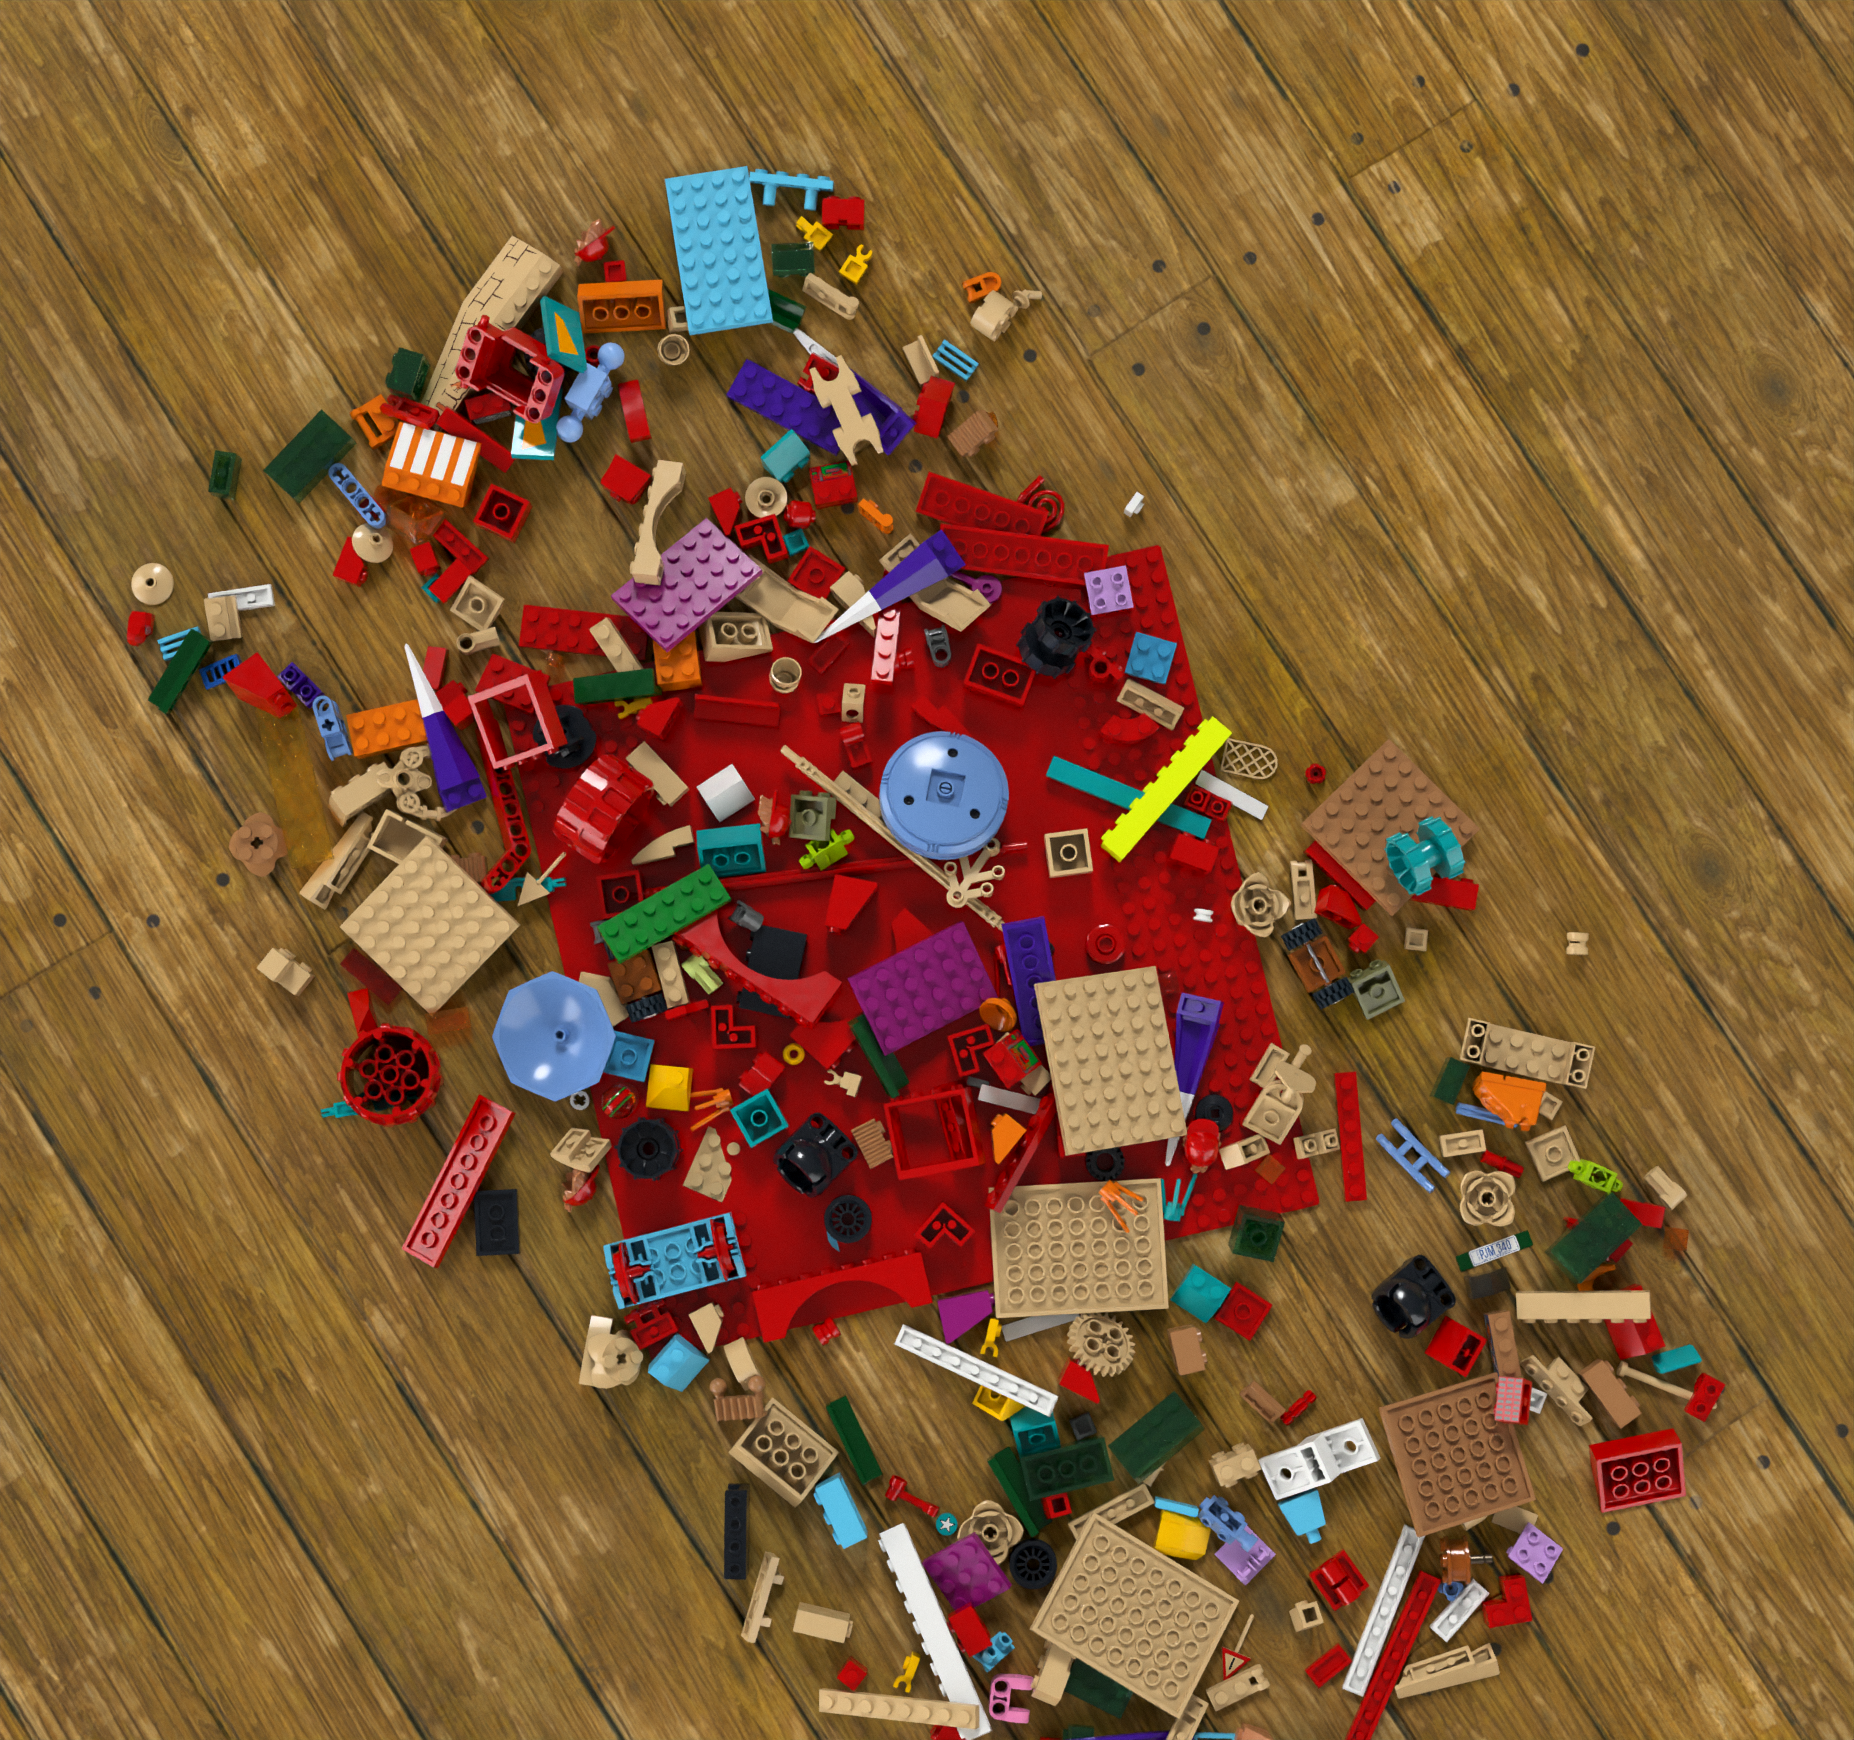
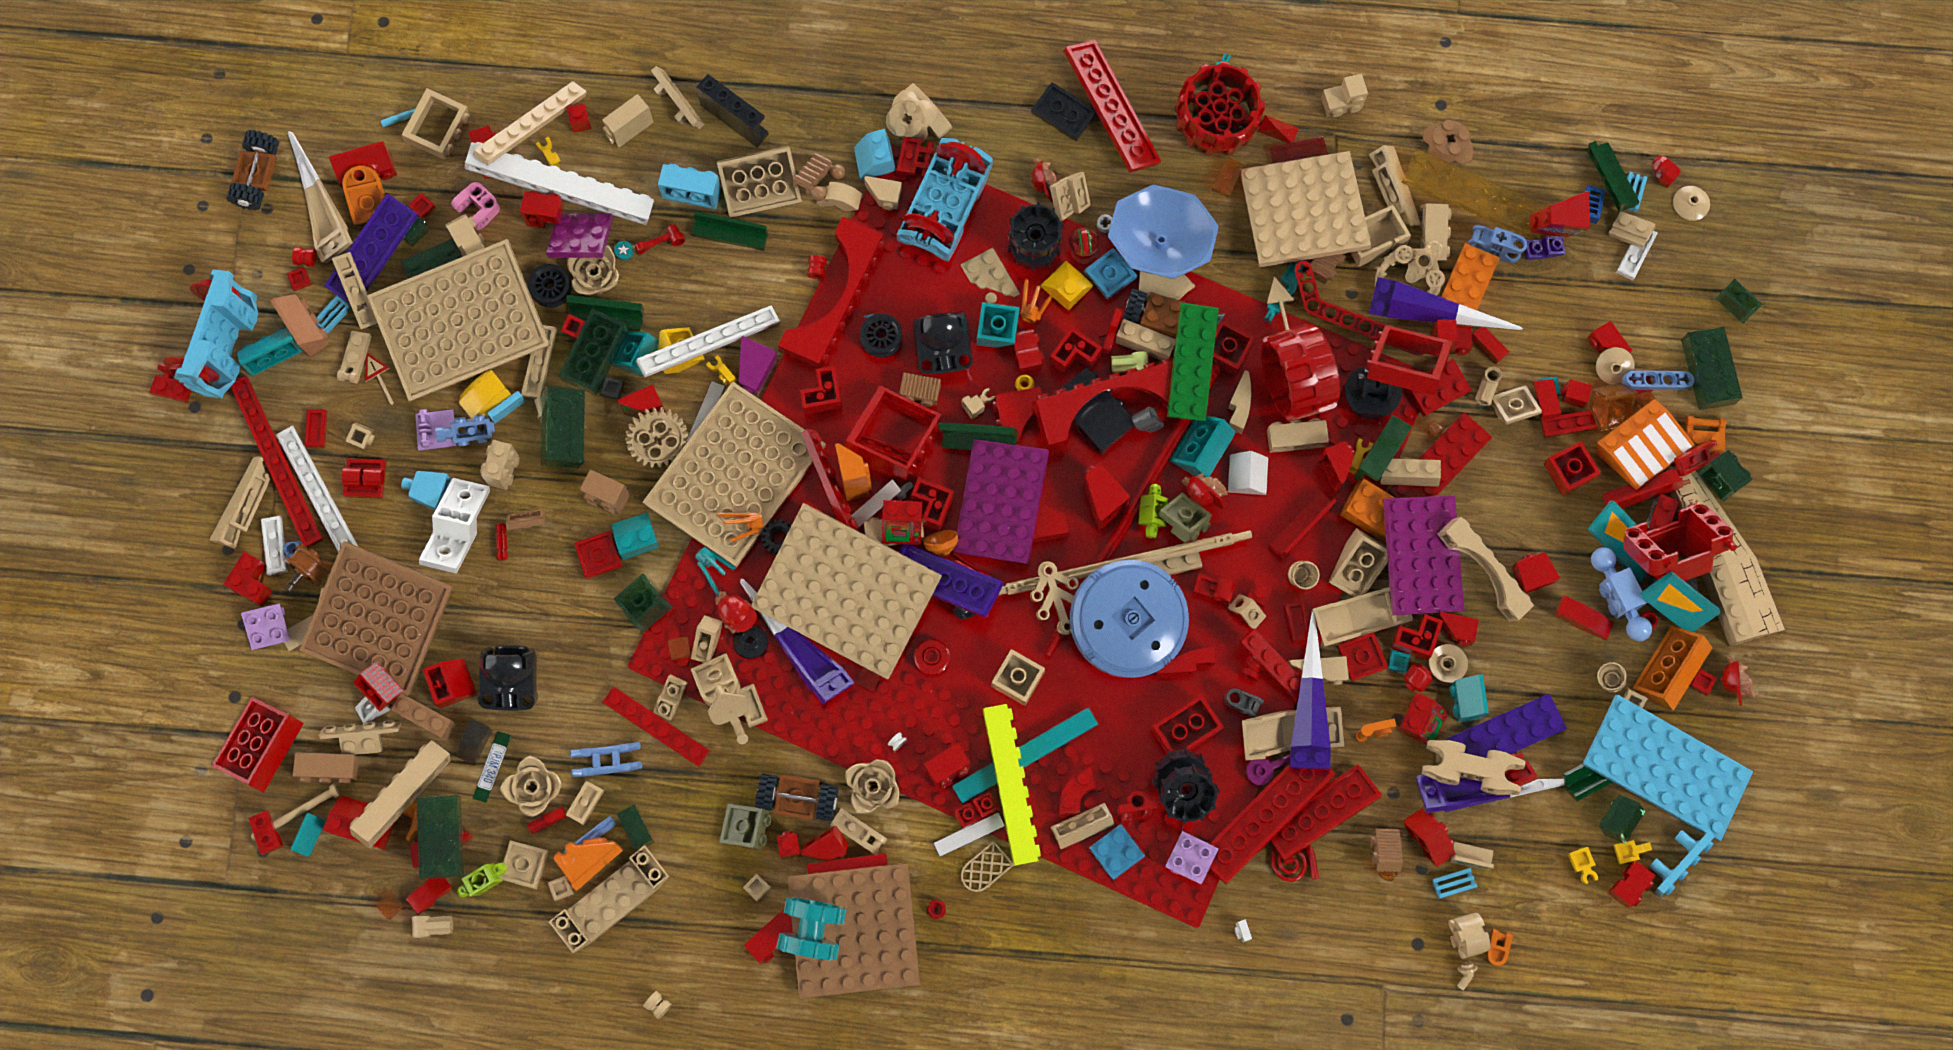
camera: 125 degrees right, 10 degrees down
tan plate [802,273,859,320] -> none
medium azure hips [973,1631,1015,1673] -> none

